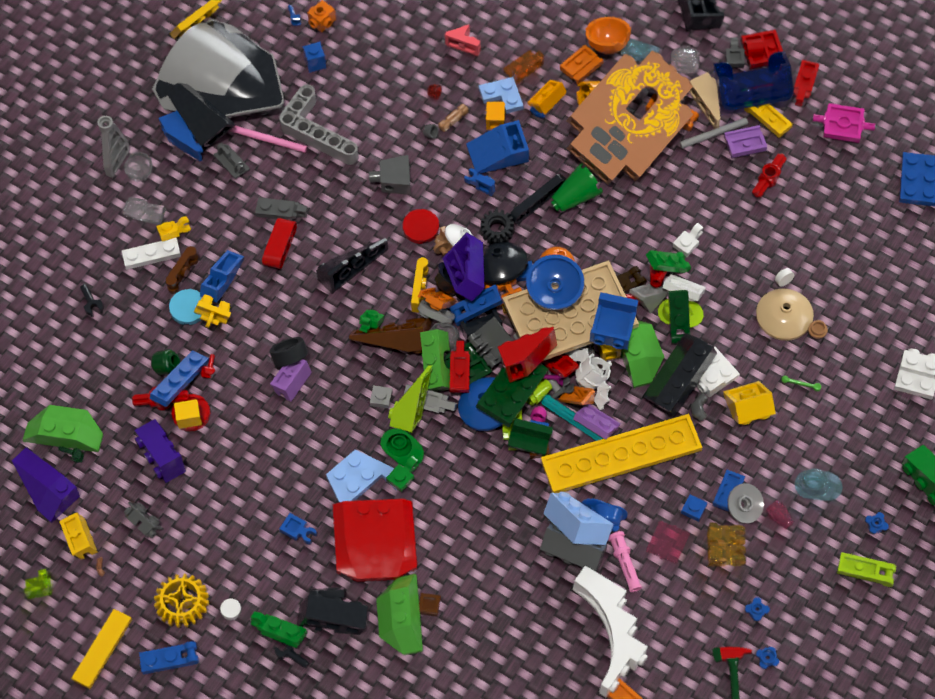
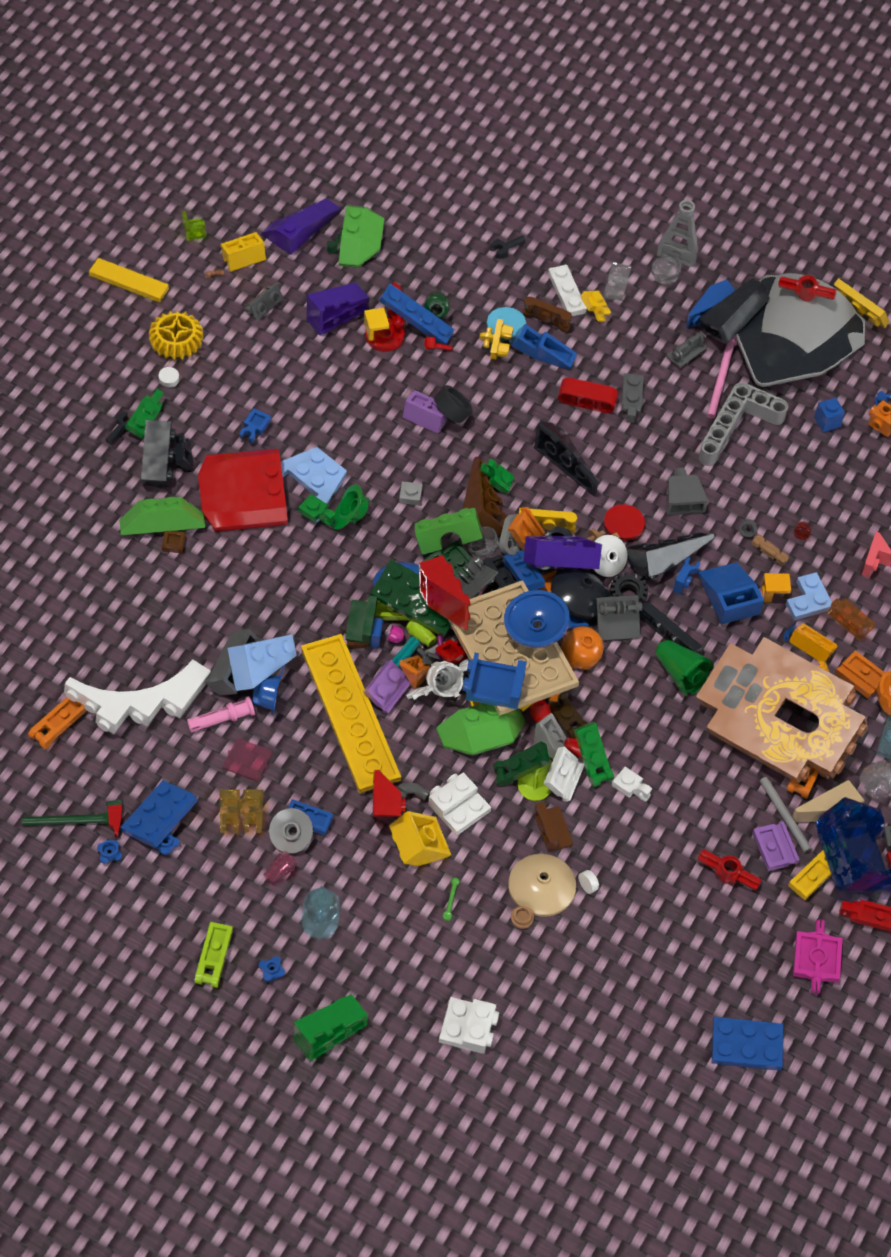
camera: 80 degrees right, 5 degrees down
blue plate [139,641,199,674] -> none
lime slope [388,365,432,432] -> none
light grey hinge [404,384,457,413] -> none
red hinge [450,341,470,393] -> none
black slope [642,333,717,417] -> none
blue plate [681,494,708,522] -> none
none -> blue plate [120,780,198,848]
none -> red slope [373,770,406,818]
none -> reddish brown panel [534,802,573,852]
none -> dark grey hinge [597,595,642,640]
none -> wedge [626,532,714,579]
none -> red axle [778,275,837,301]

